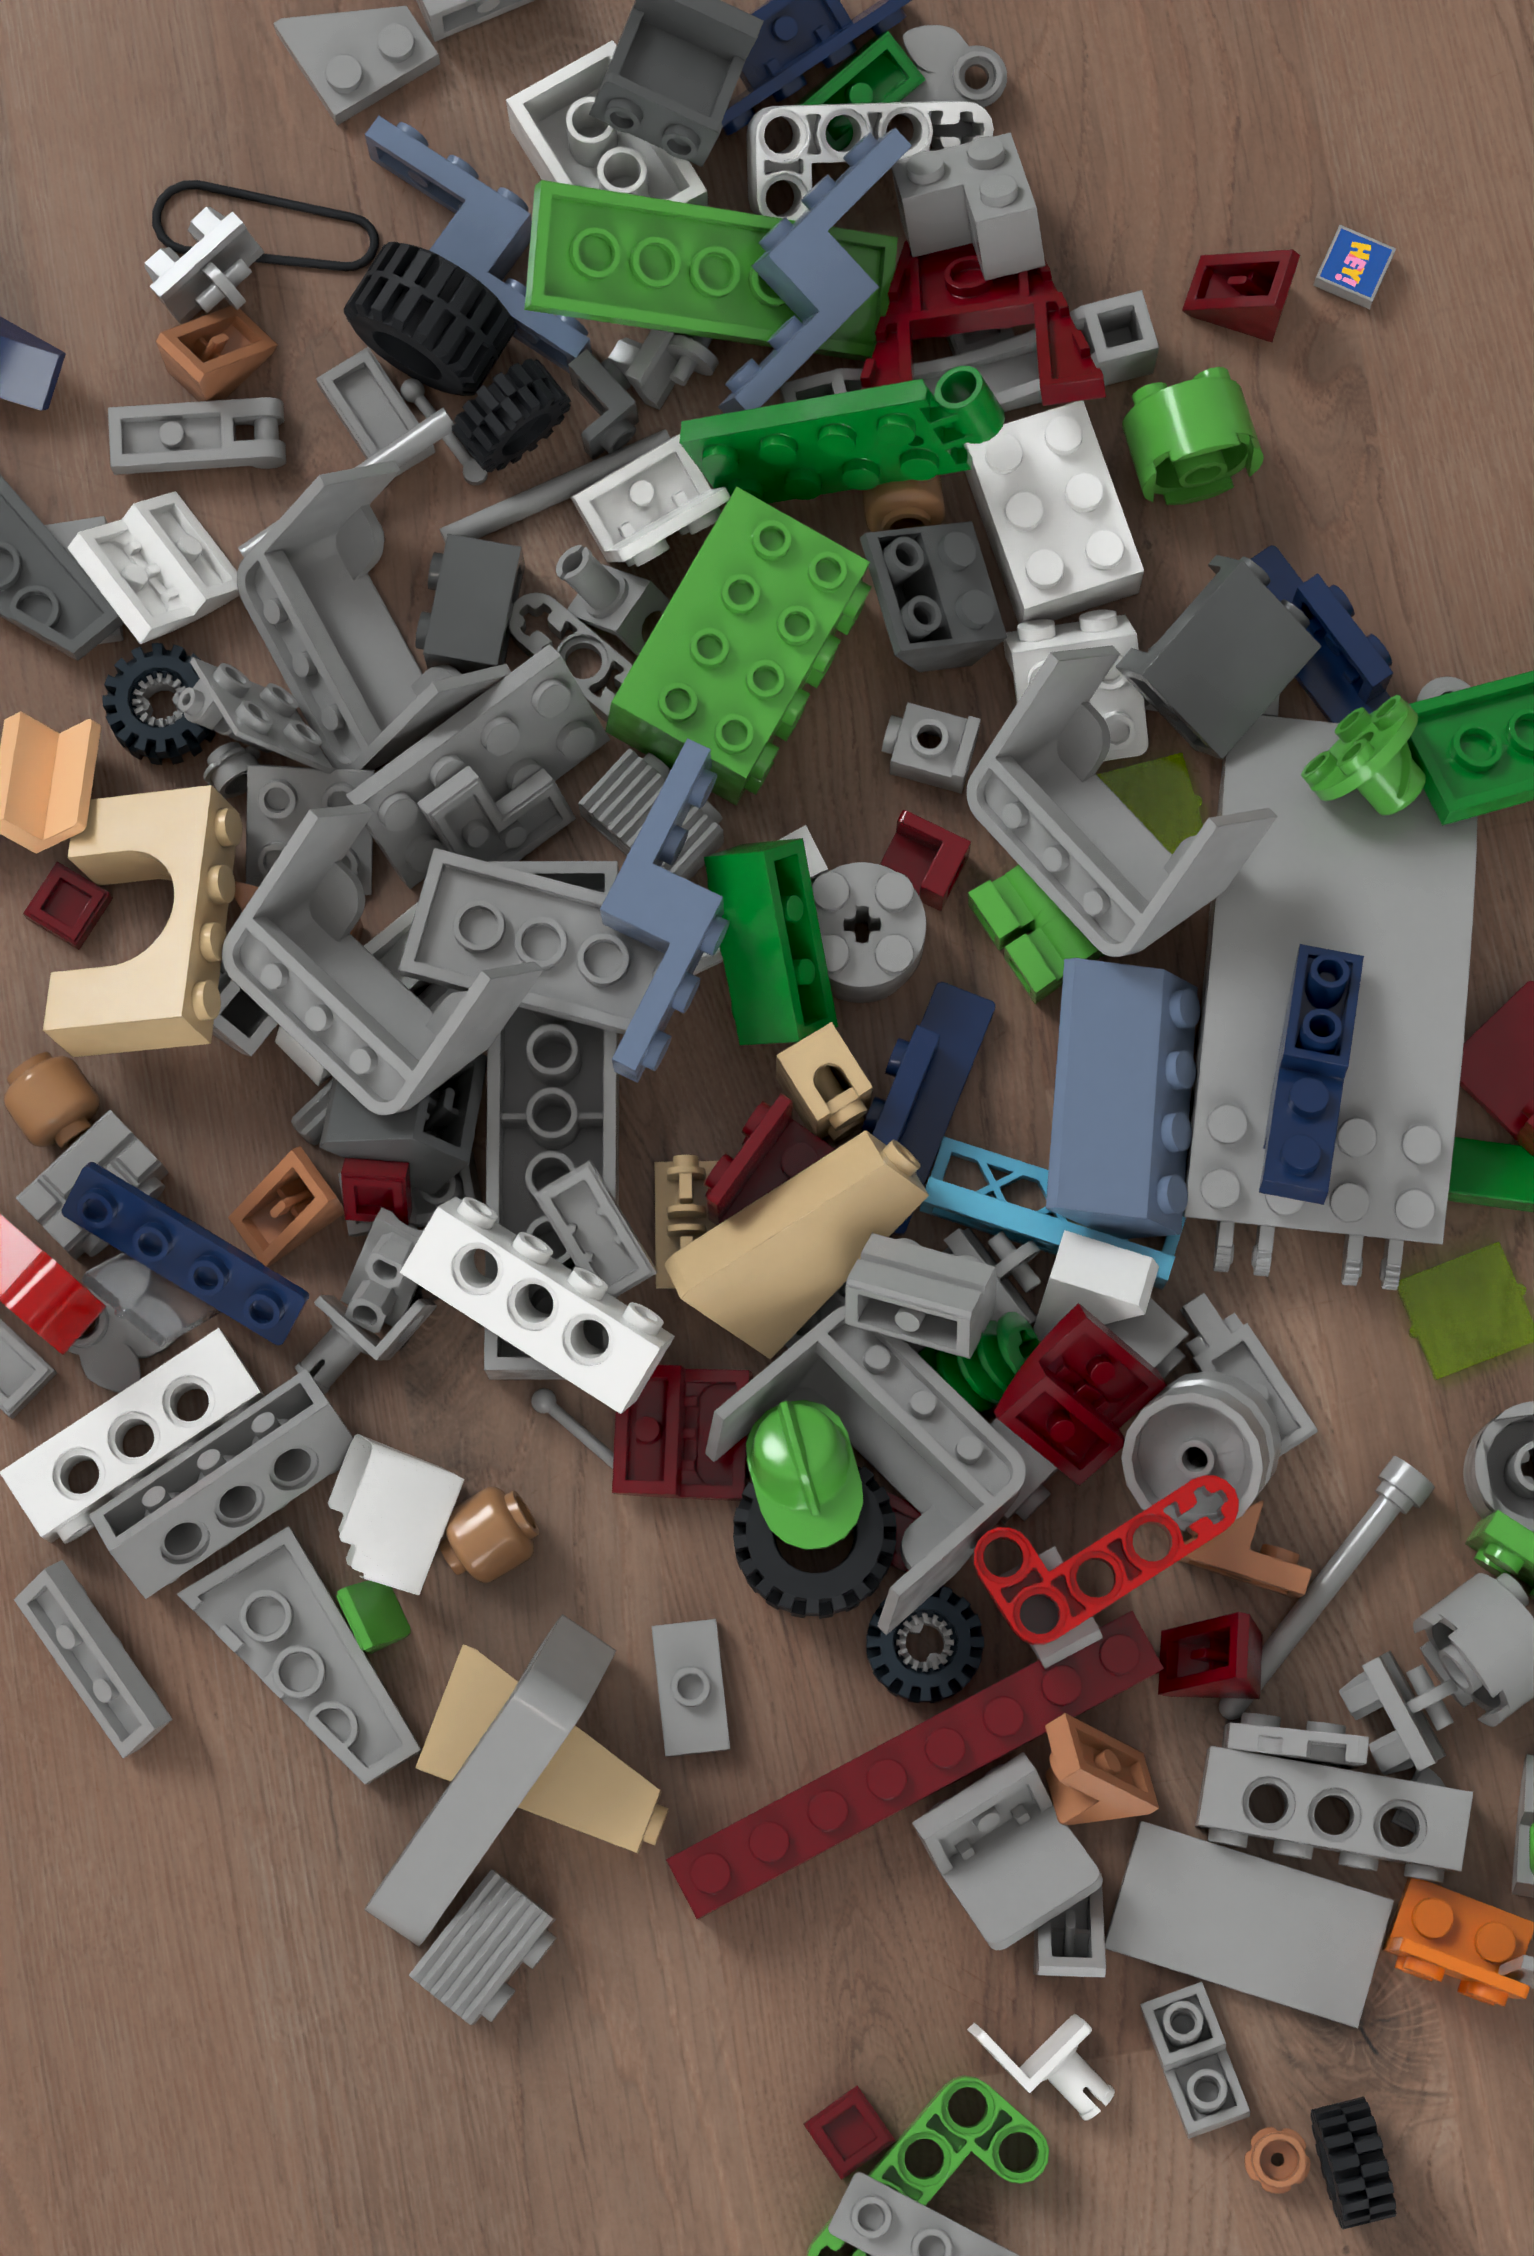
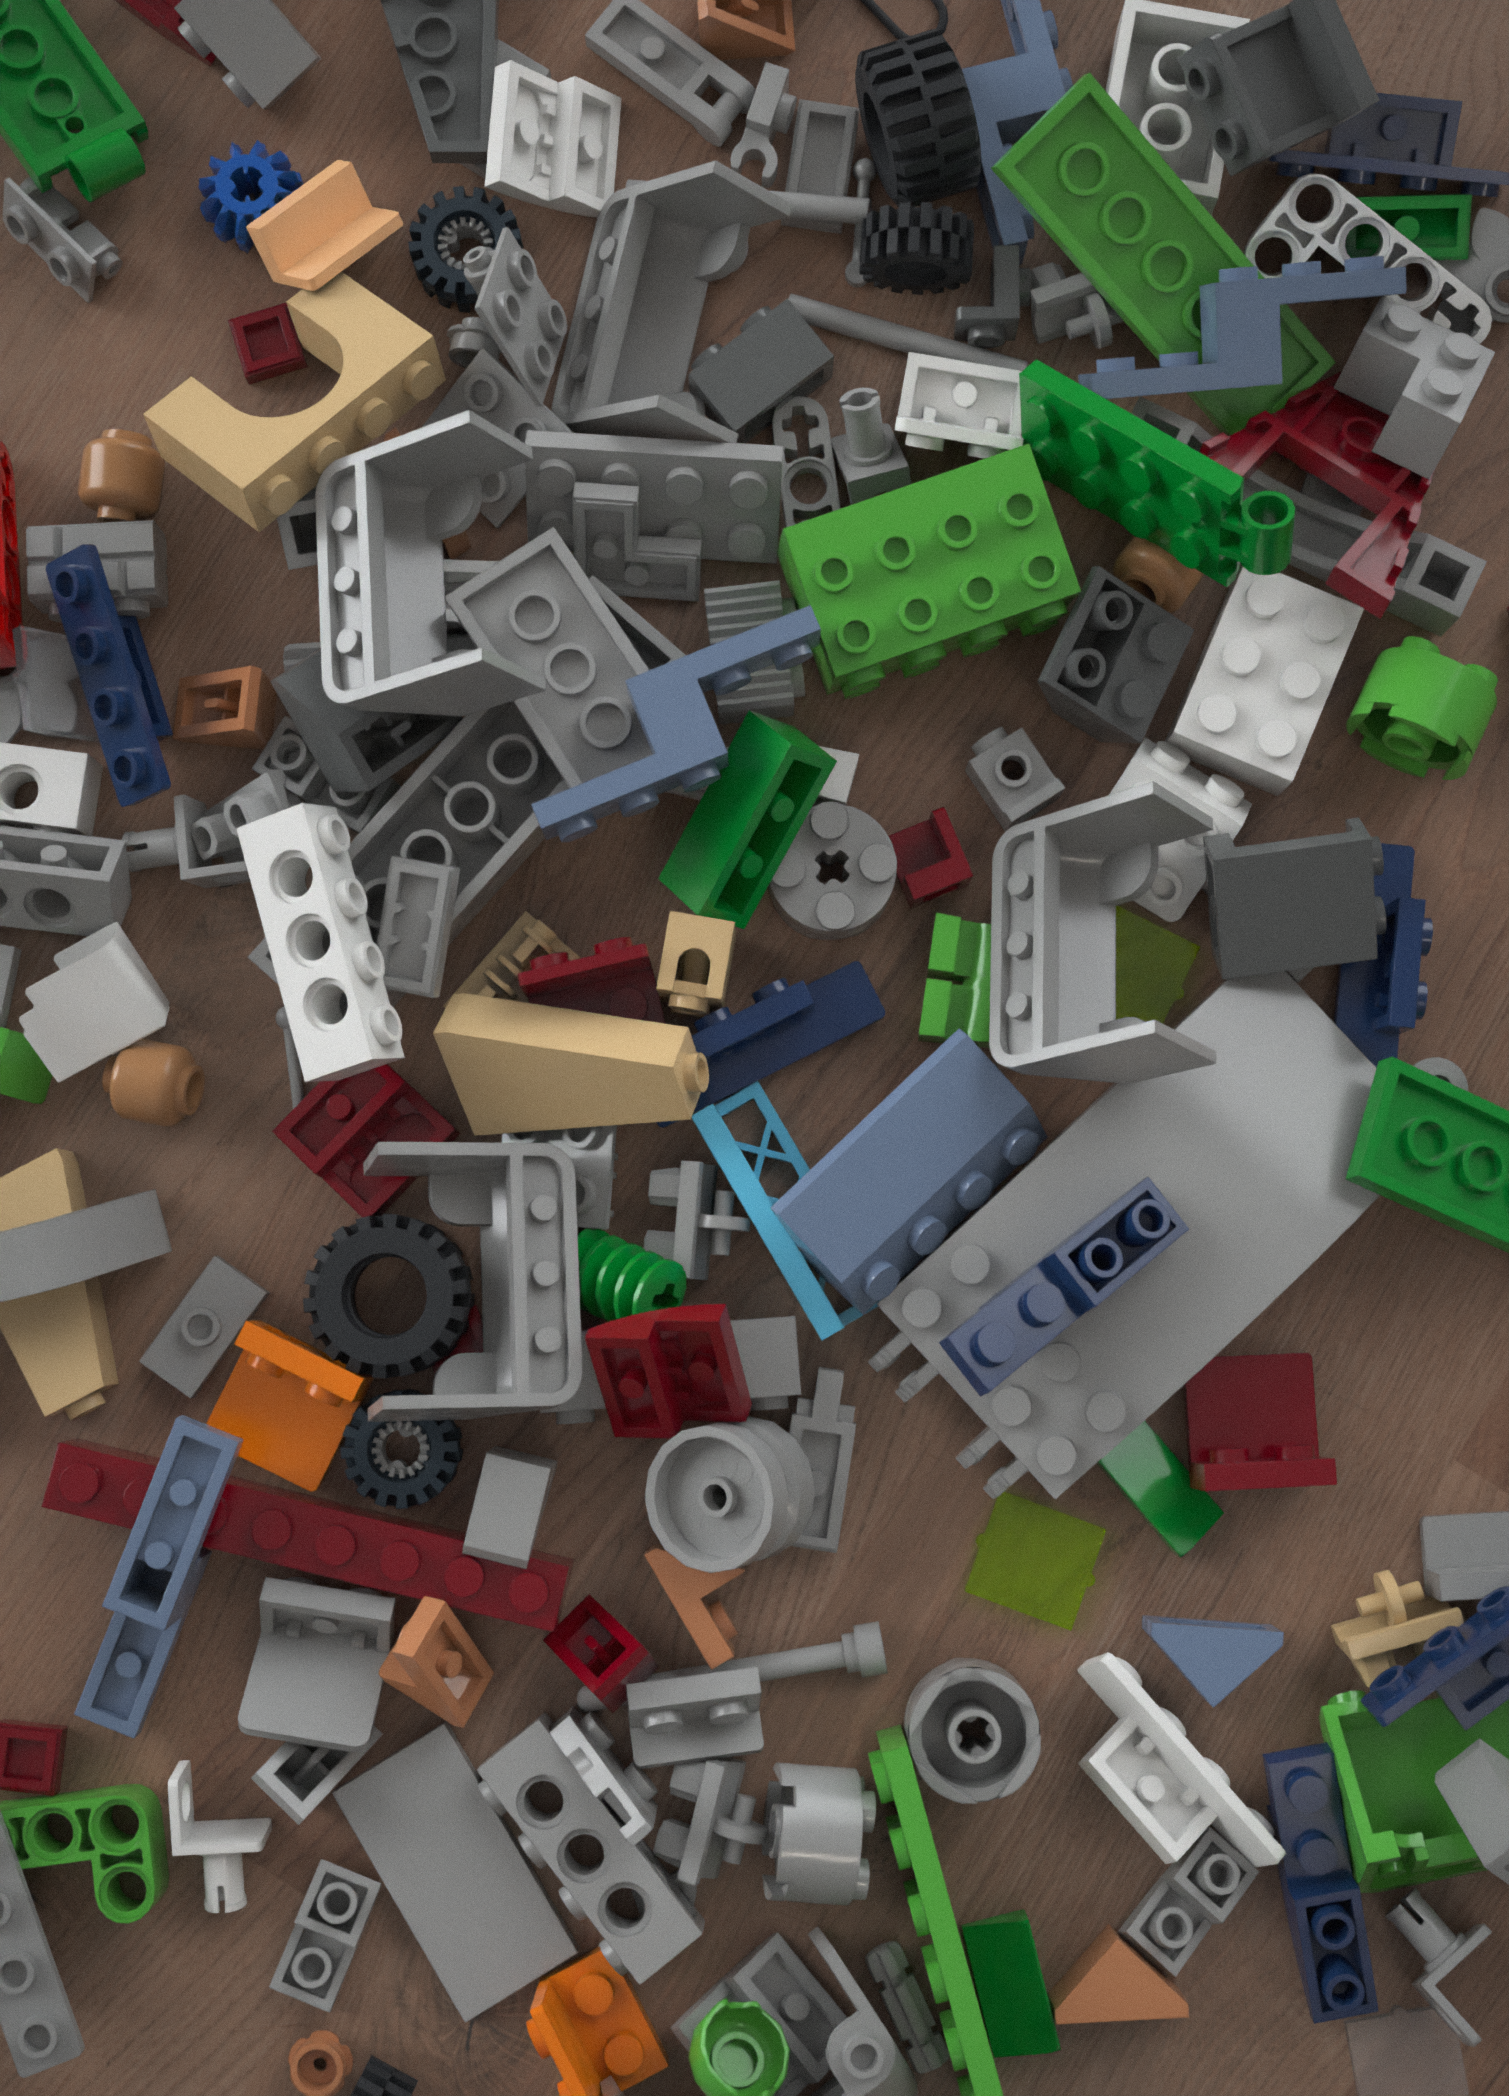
camera: 40 degrees right, 5 degrees up
dark red tile [341,1158,412,1225] -> none
bright green piece [746,1400,864,1550] -> none
light grey brick [845,1233,997,1359] -> none
red beam [973,1475,1239,1645] -> none
white slope [1033,1230,1159,1341] -> none
bright green plate [1301,695,1426,815] -> none
none -> sand blue bracket [74,1415,244,1739]
none -> orange bracket [206,1320,374,1492]
none -> light grey bracket [626,1667,764,1769]
none -> light grey plate [730,62,797,189]

